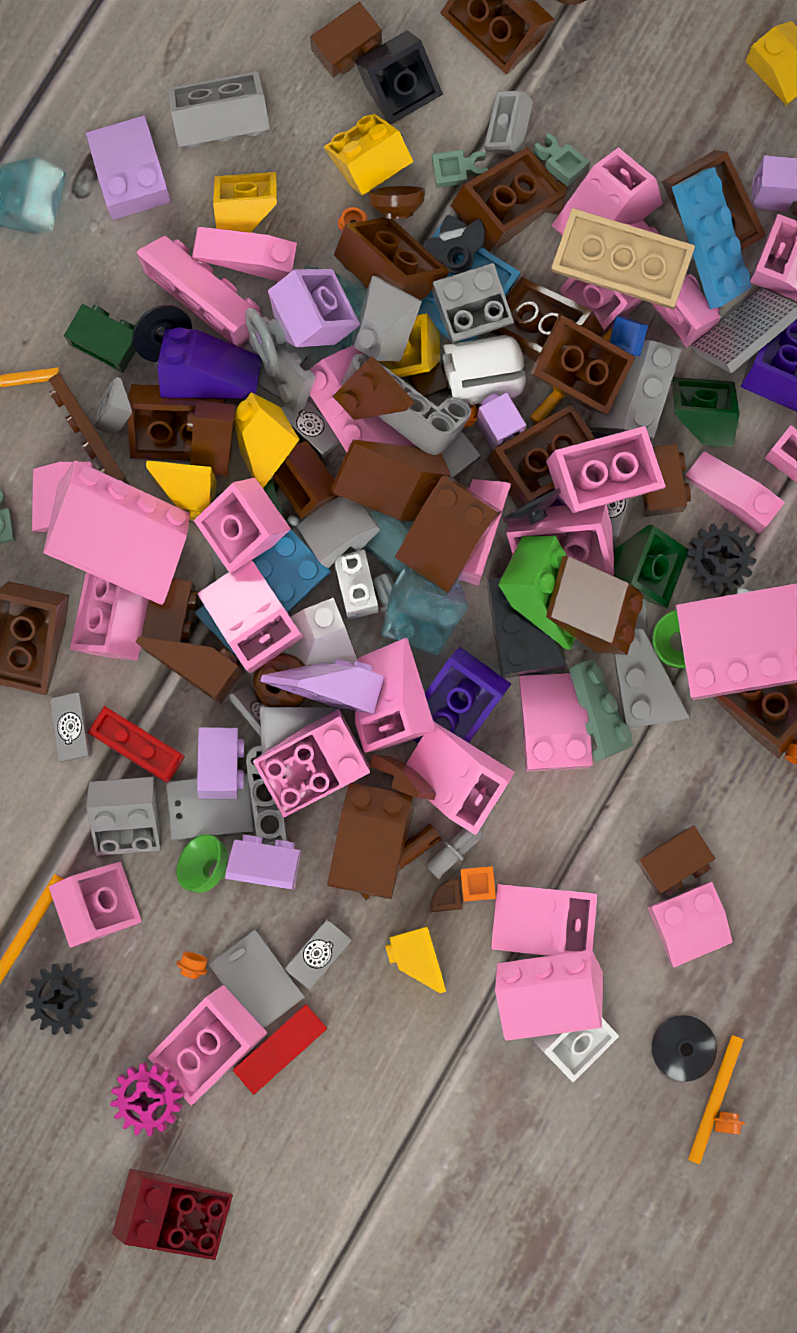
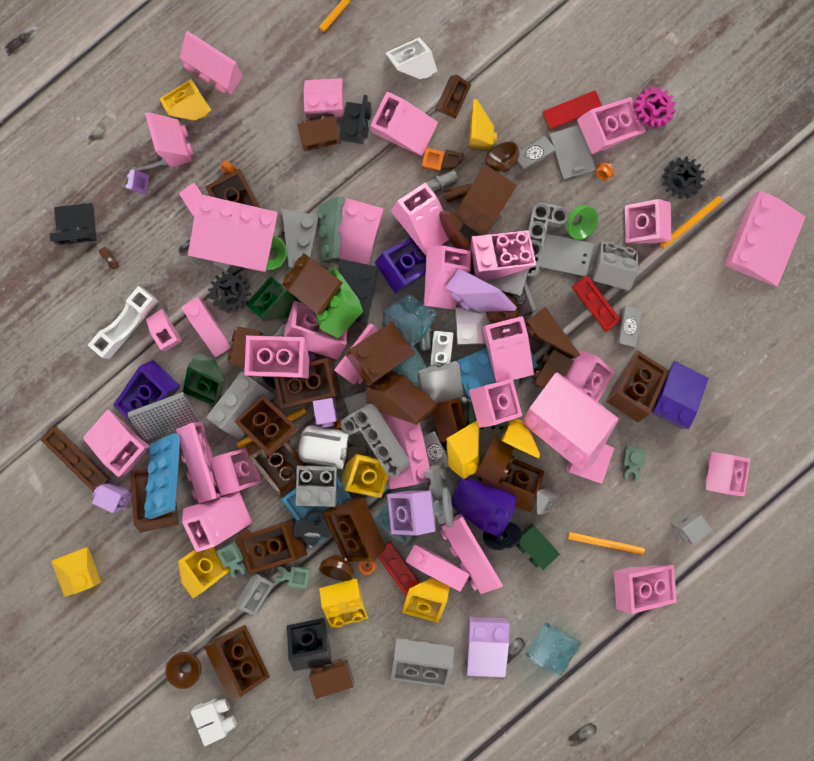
camera: 160 degrees left, 5 degrees up
reddish brown plate [48,373,129,485] -> none
dark red slope [112,1168,233,1260] -> none
lavender brick [197,728,244,799] -> none
lavender slope [225,835,301,890] -> none
reddish brown wing [332,356,415,420] -> none
light grey slope [352,276,422,361] -> none
bright pink slope [495,950,603,1041] -> none
black dish [502,488,561,525] -> none
tan plate [551,208,695,310] -> none
blue plate [610,316,648,356] -> none
black dish [651,1015,717,1082] -> none
none -> yellow slope [178,547,230,598]
none -> black bracket [341,95,372,144]
none -> red tile [378,541,420,597]
none -> reddish brown slope [435,75,471,119]
none -> reddish brown piece [486,142,520,172]

